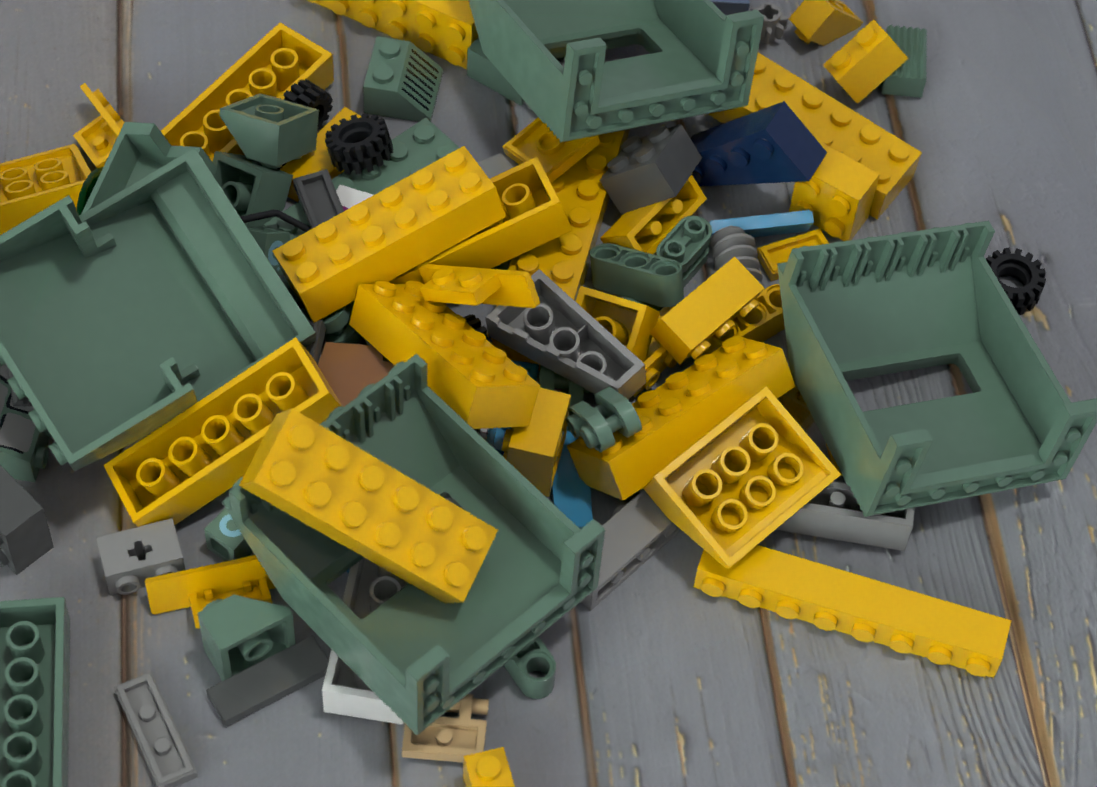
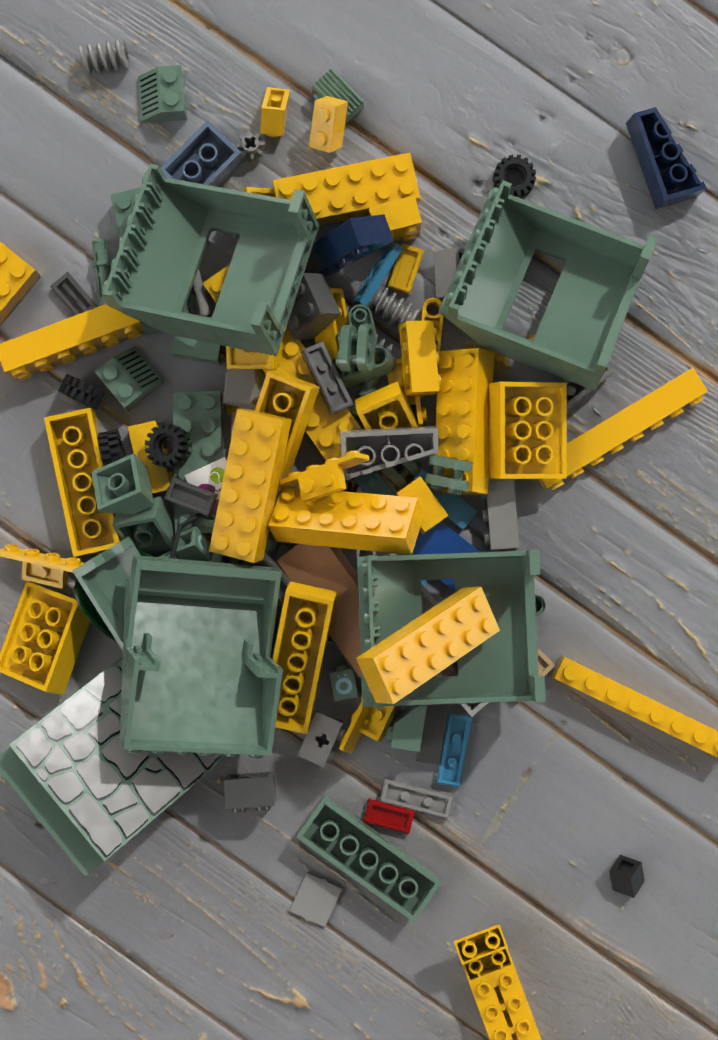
camera: 50 degrees left, 30 degrees up
none -> black tyre [58,374,105,410]
none -> sand green brick [171,335,223,365]
none -> dark grey tile [300,342,354,416]
none -> sand green brick [336,324,375,372]
none -> red tile [363,798,415,834]
none -> dark azure tile [436,712,472,787]

